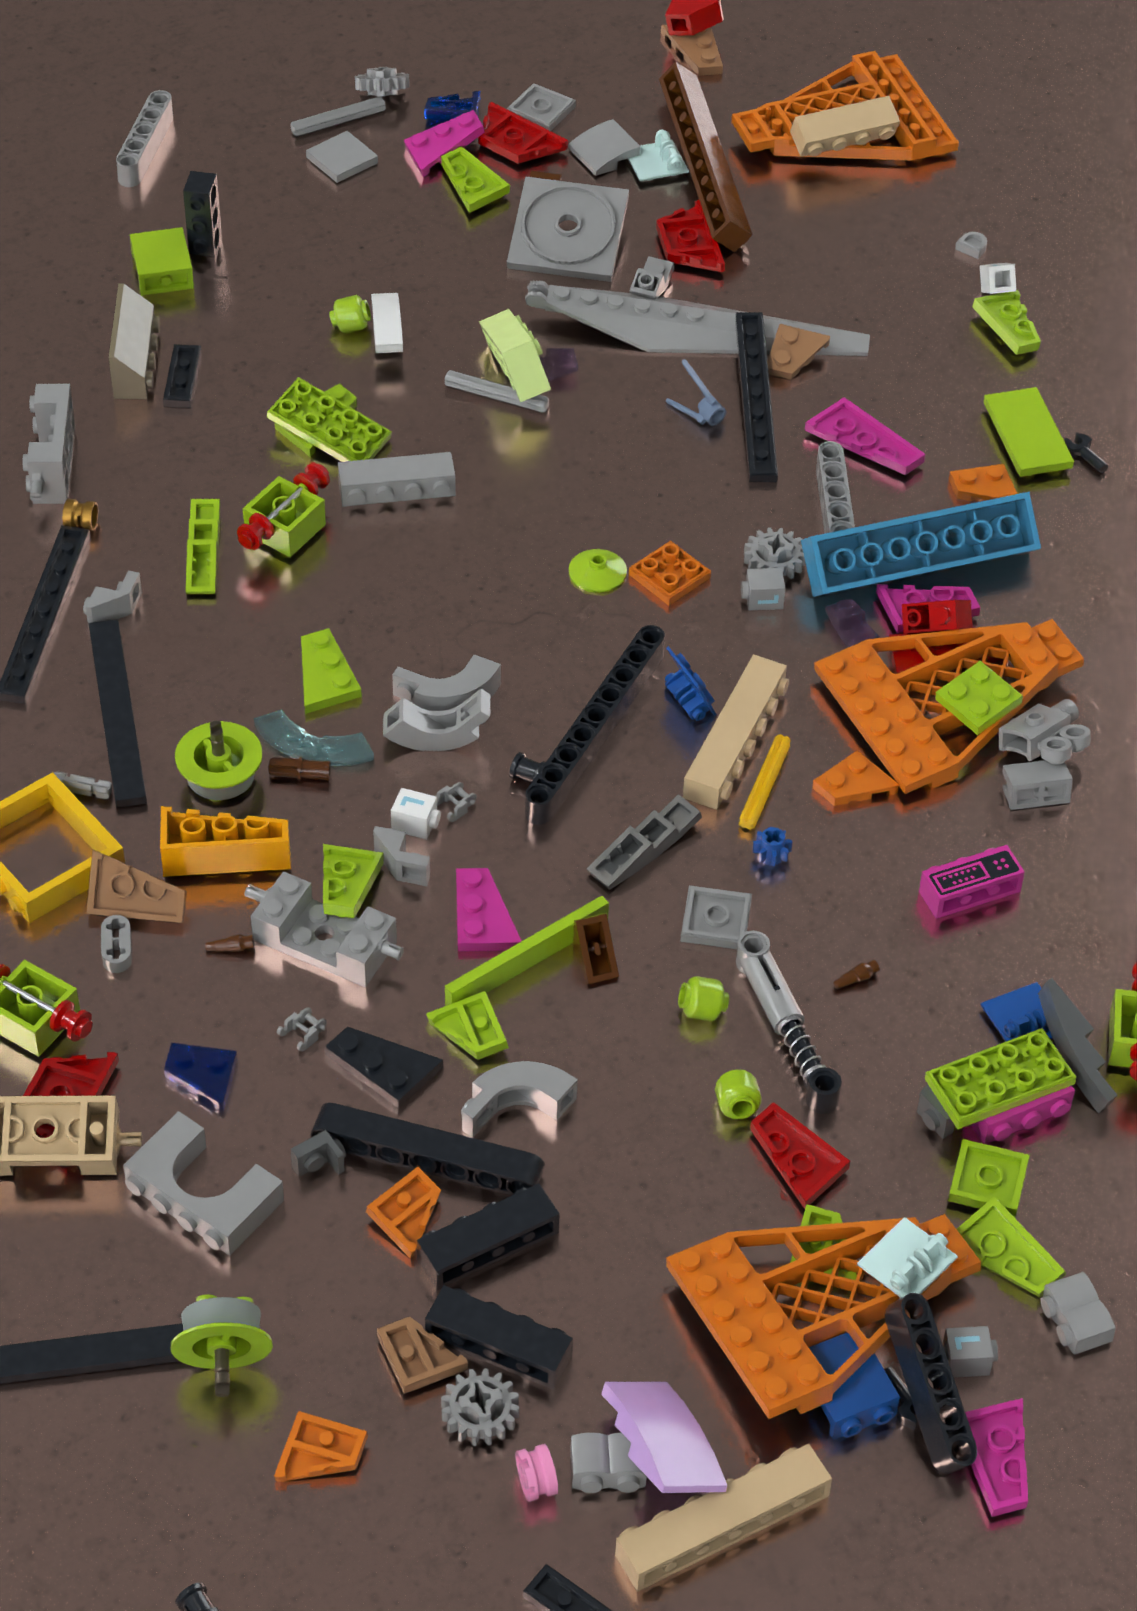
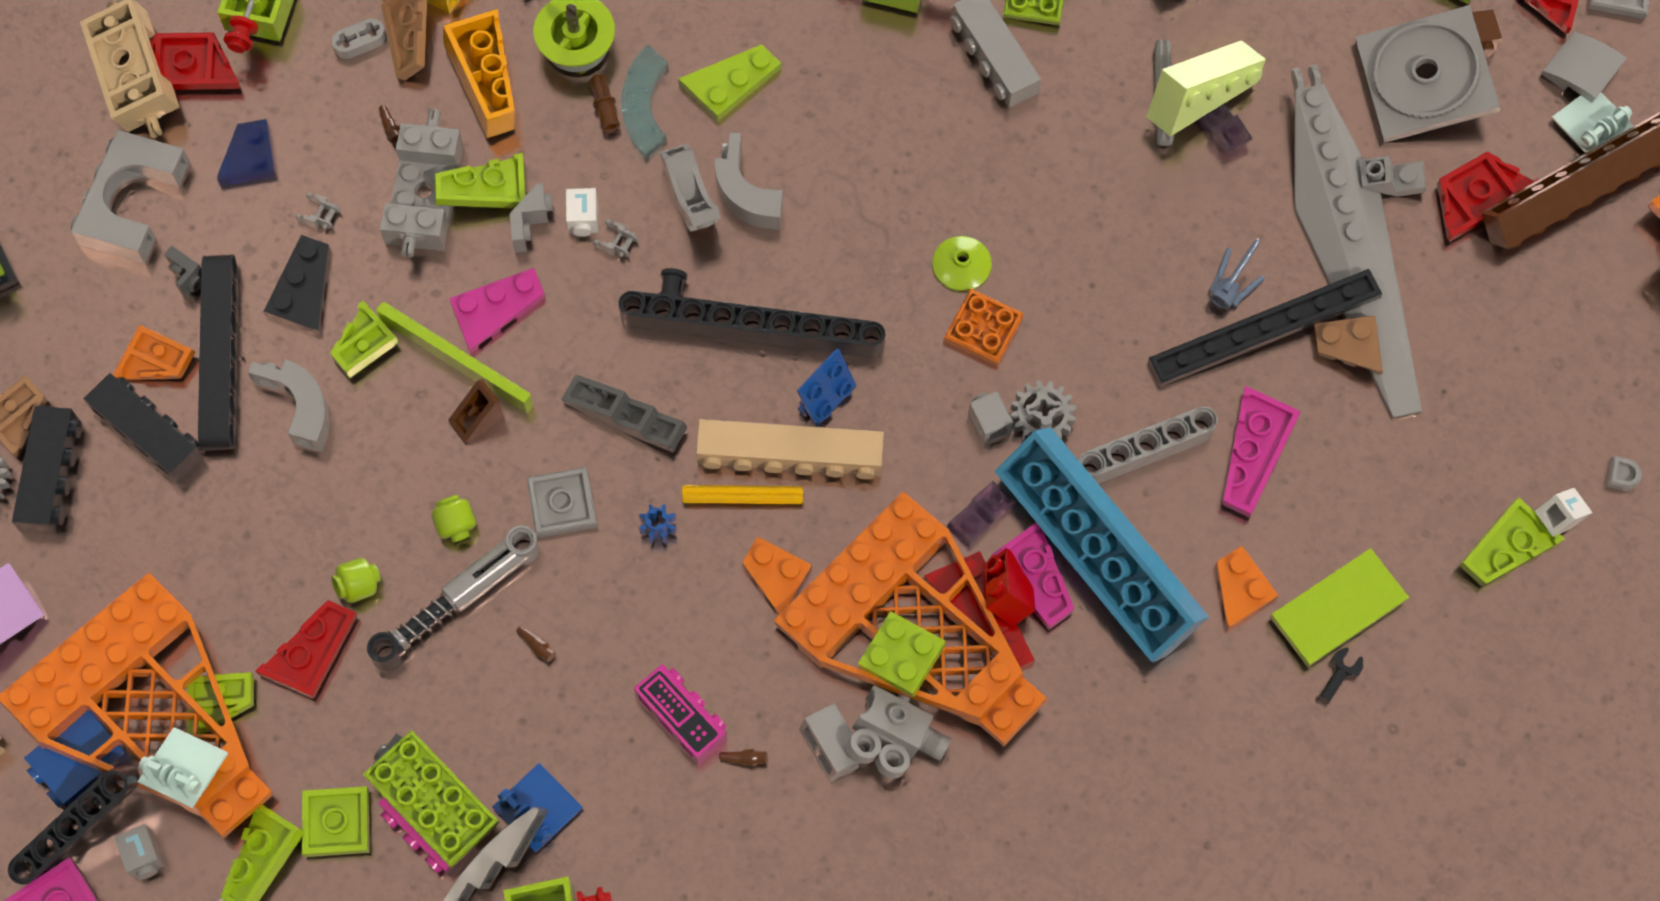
camera: 70 degrees right, 20 degrees up
none -> reddish brown piece [719,749,768,766]

